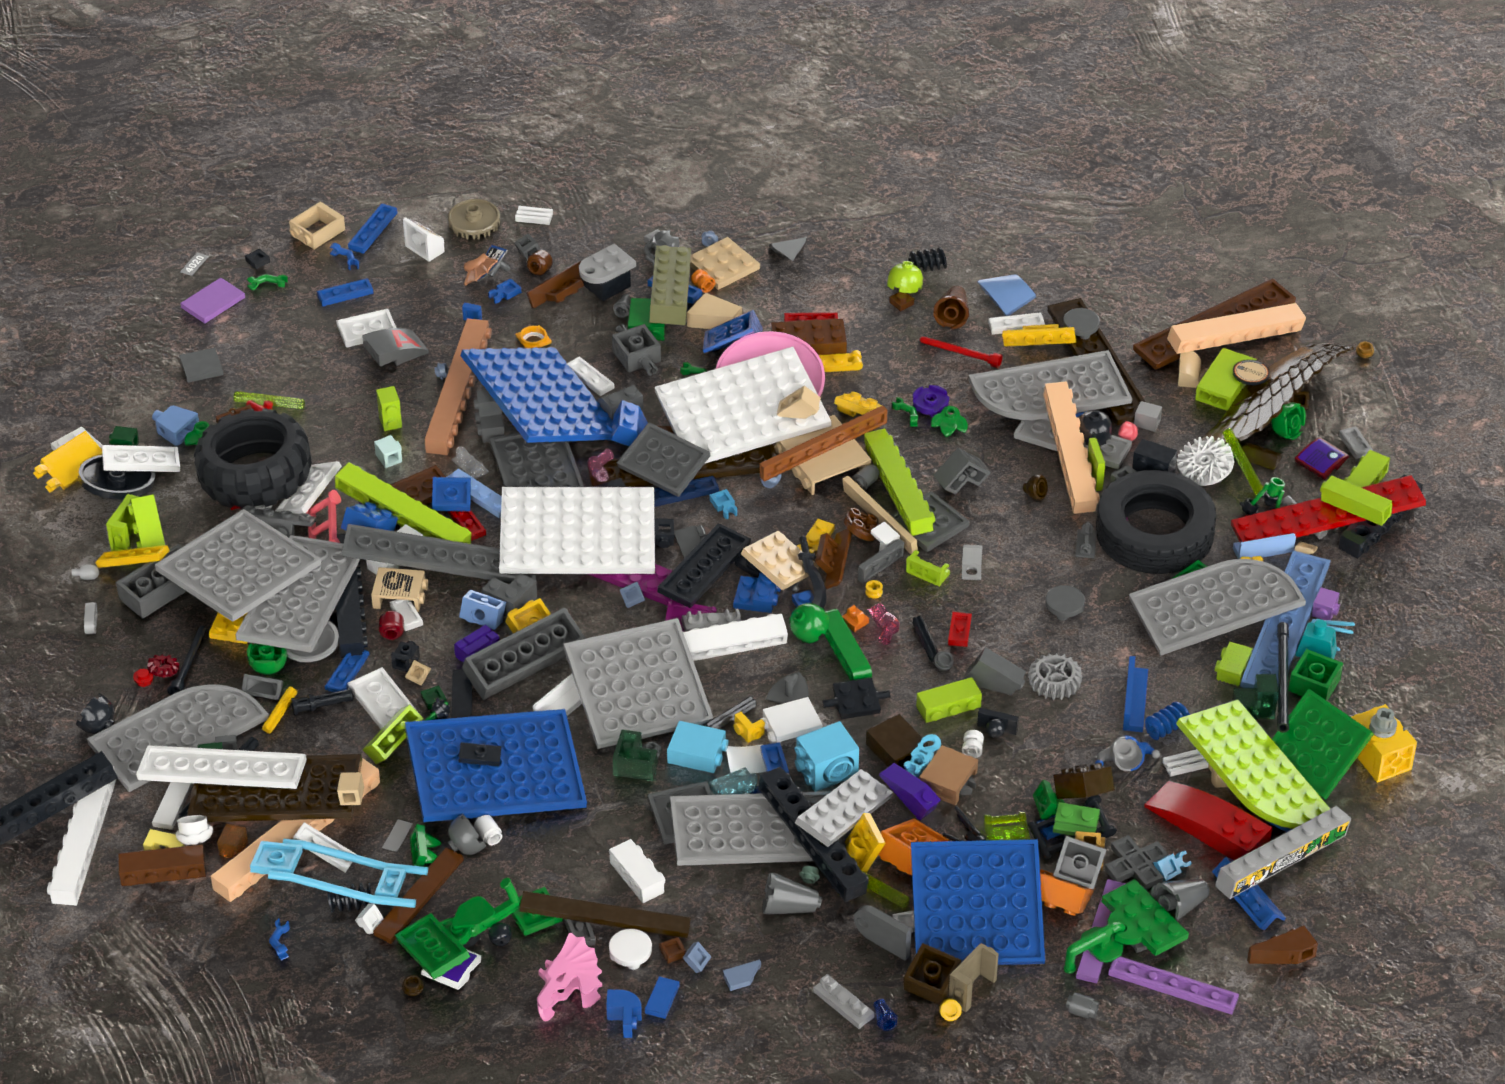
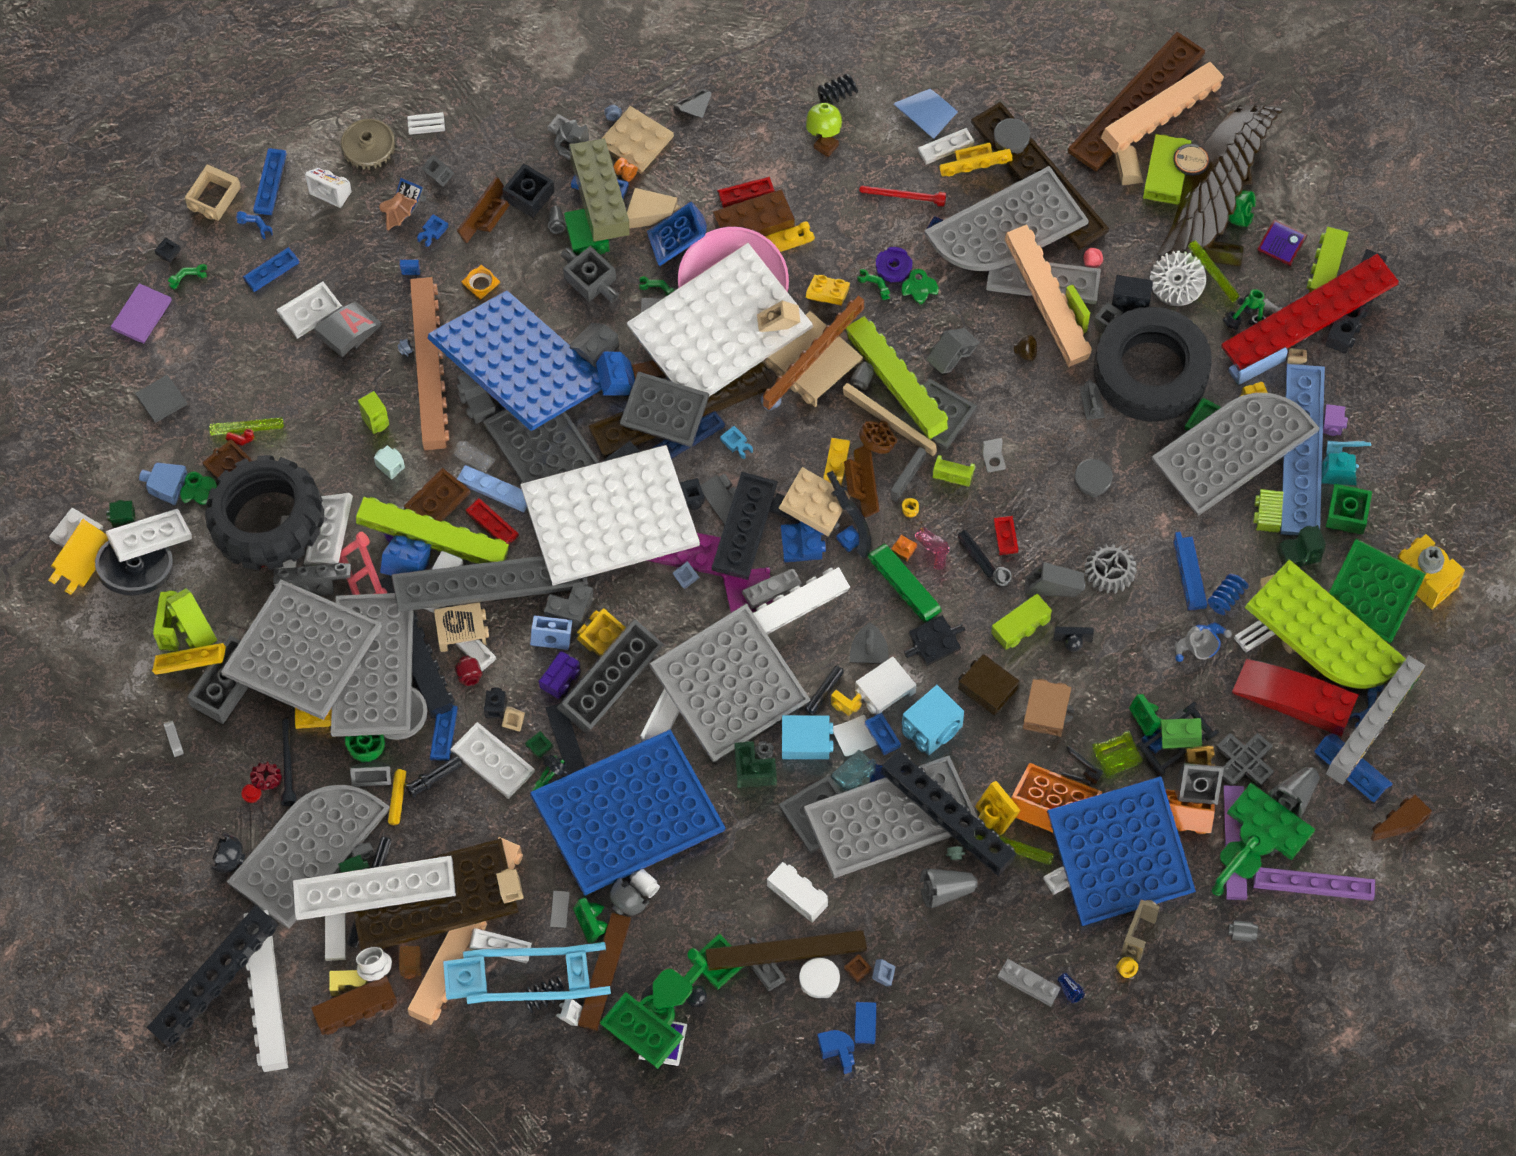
camera: 15 degrees left, 20 degrees up
light grey cylinder [71,564,99,580] -> none
light grey sticker [180,252,209,276] -> none
blue arm [269,918,290,961] -> none
lime brick [362,704,424,764] -> none
dark brown plate [402,975,424,996] -> none
blue plate [432,477,471,511] -> none
black plate [459,742,501,767] -> none
reddish brown head [527,250,553,275] -> none
bright pink animal [537,933,602,1021] -> none
white tile [567,356,614,396] -> none
light grey plate [579,243,636,284] -> none
clear pink arm [588,448,614,482] -> none
sand blue tile [723,960,761,991] -> none
green cylinder [789,603,829,643] -> none
light grey plate [795,769,894,847] -> none
dark grey tile [854,905,911,961] -> none
white panel [871,522,900,552] -> none
dark purple slope [879,763,941,821] -> none
dark brown brick [903,943,961,1005] -> none
medium azure animal [904,734,941,778] -> none
reddish brown cone [933,286,969,329] -> none
white wheel [962,730,984,758] -> none
dark brown brick [1053,763,1115,799] -> none
black cylinder [1079,410,1112,446] -> none
light grey panel [1134,401,1162,432] -> none
dark azure plate [1153,851,1192,882] -> none
black piece [1277,622,1289,733] -> none
lime brick [1320,475,1392,526] -> none
light grey plate [1339,426,1373,459] -> none
pearl gold plate [1356,341,1374,358] -> none

